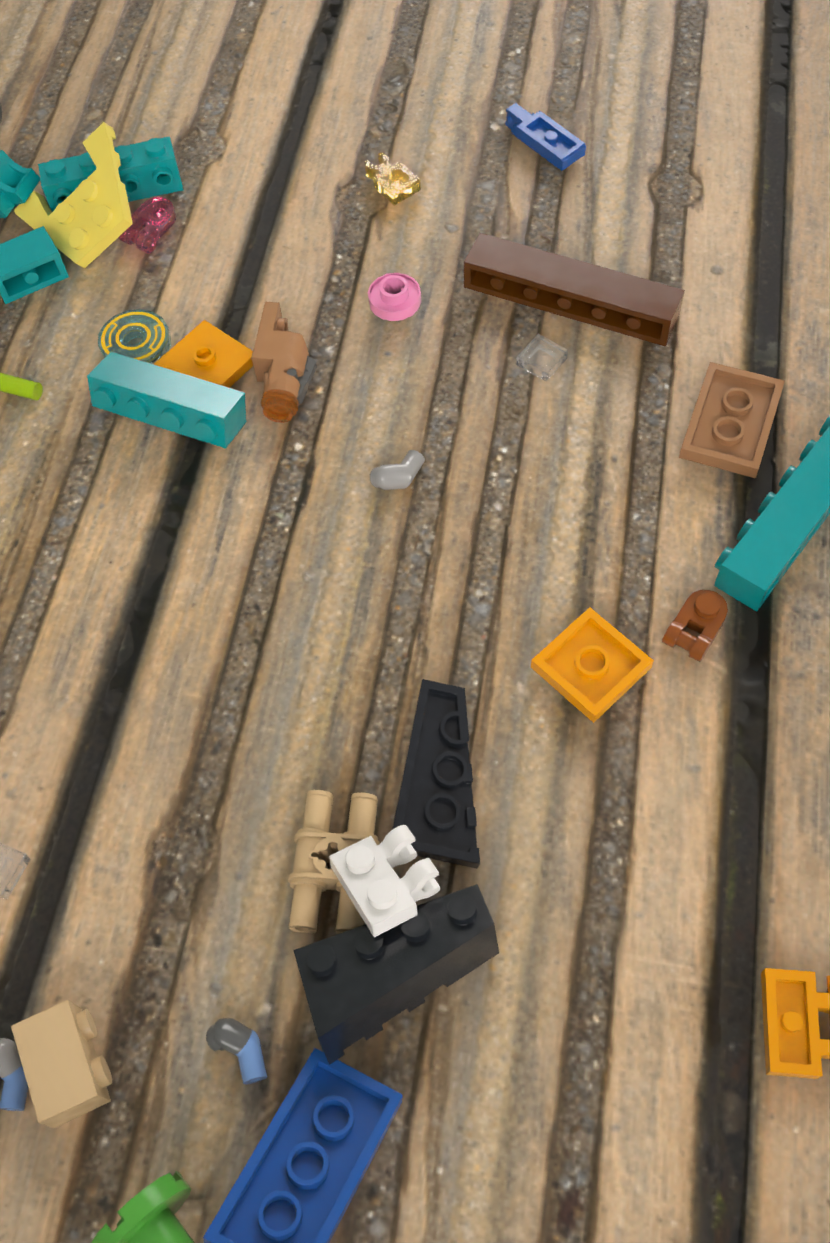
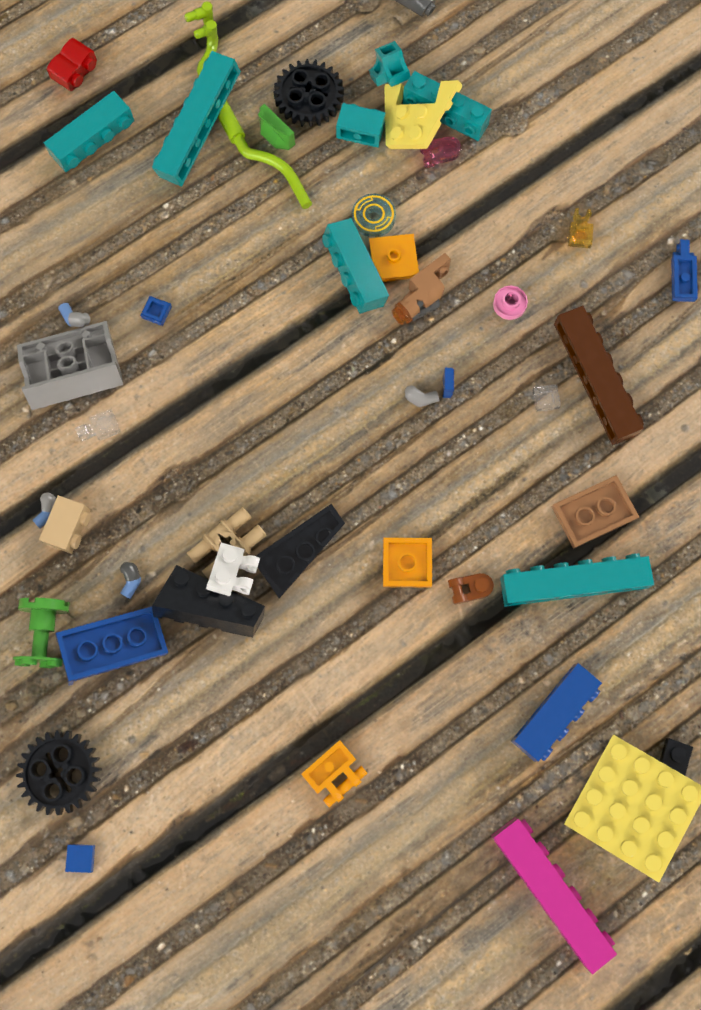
camera: 40 degrees right, 15 degrees up
none -> blue tile [443,368,454,398]

